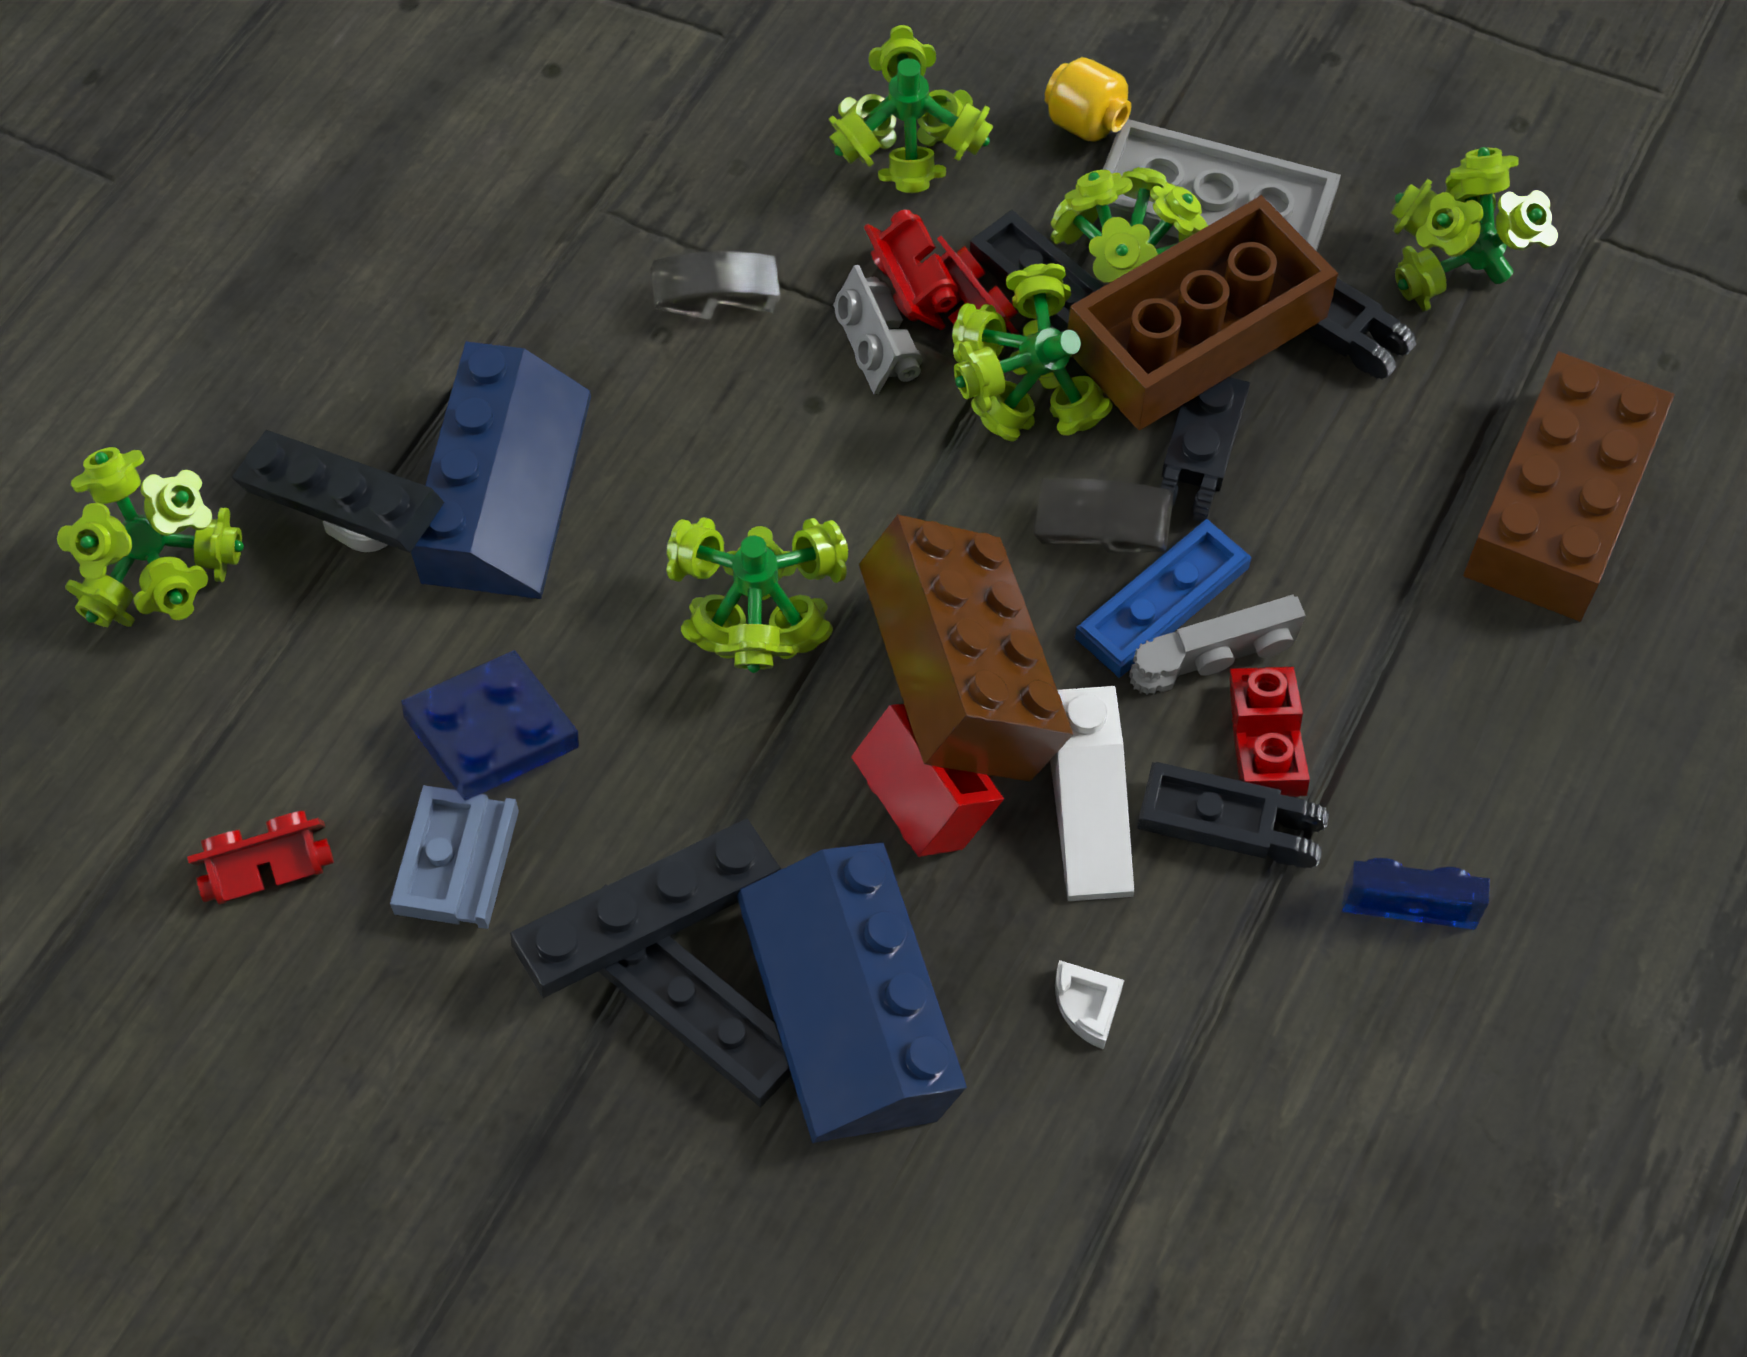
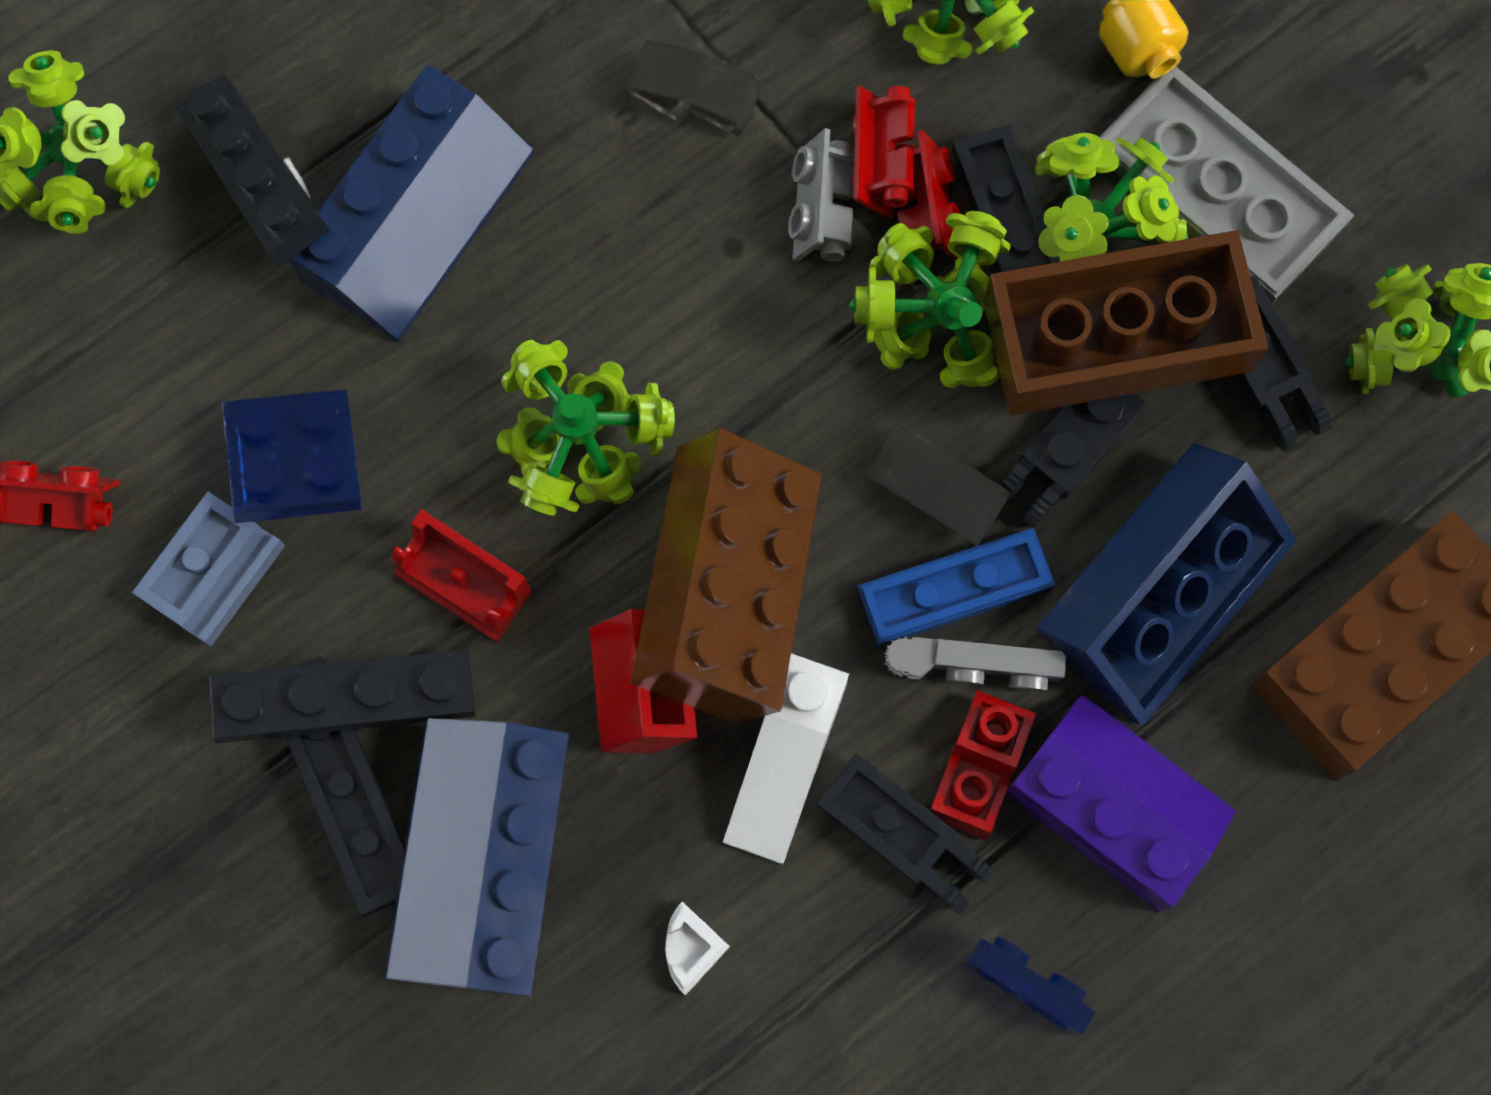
camera: 25 degrees right, 15 degrees up
none -> red hinge [392,509,532,643]
none -> dark purple slope [1005,694,1236,913]
none -> dark blue slope [1036,443,1297,726]

